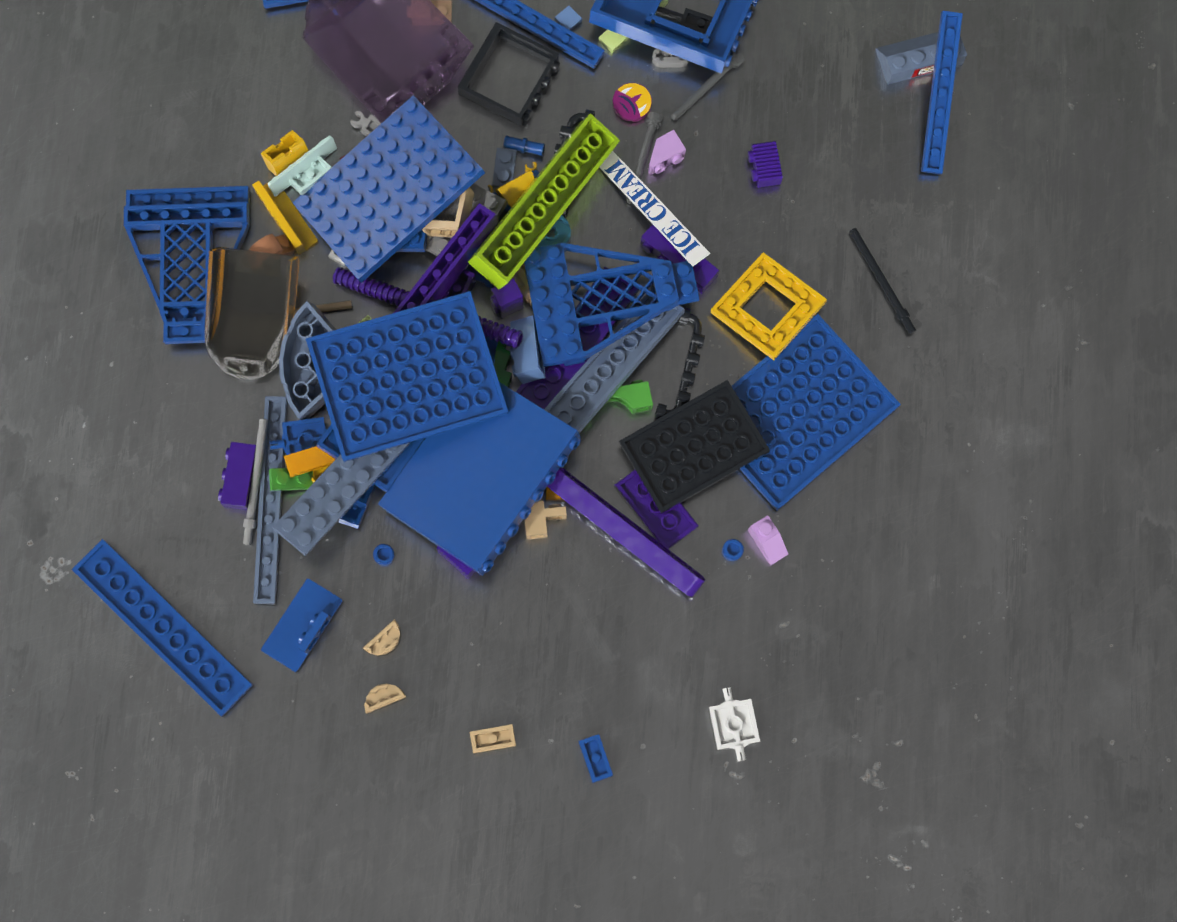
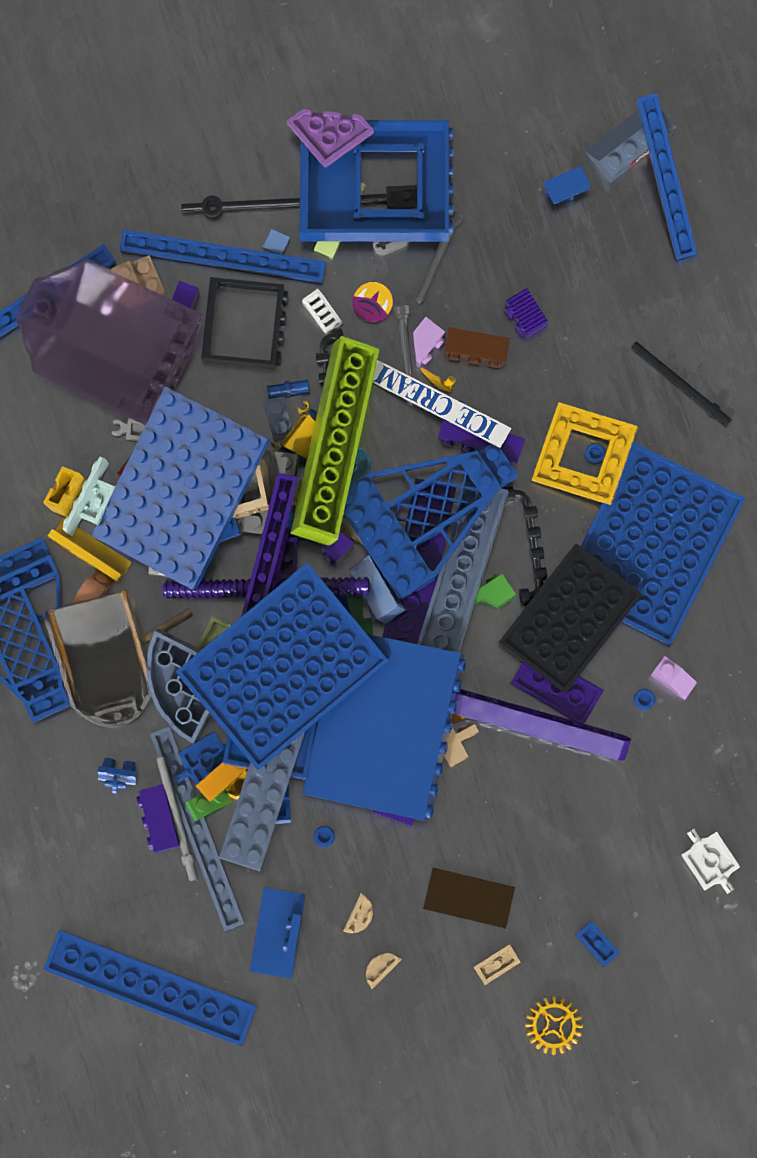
camera: 15 degrees left, 5 degrees up
none -> blue hips [98,758,137,794]
none -> dark purple brick [170,281,200,315]
none -> white slope [302,289,343,335]
none -> yellow bar [420,367,456,392]
none -> dark brown tile [423,868,515,929]
none -> reddish brown brick [444,327,510,368]
none -> yellow gear [525,996,583,1055]
none -> blue panel [543,166,591,204]
none -> blue tile [585,443,606,465]

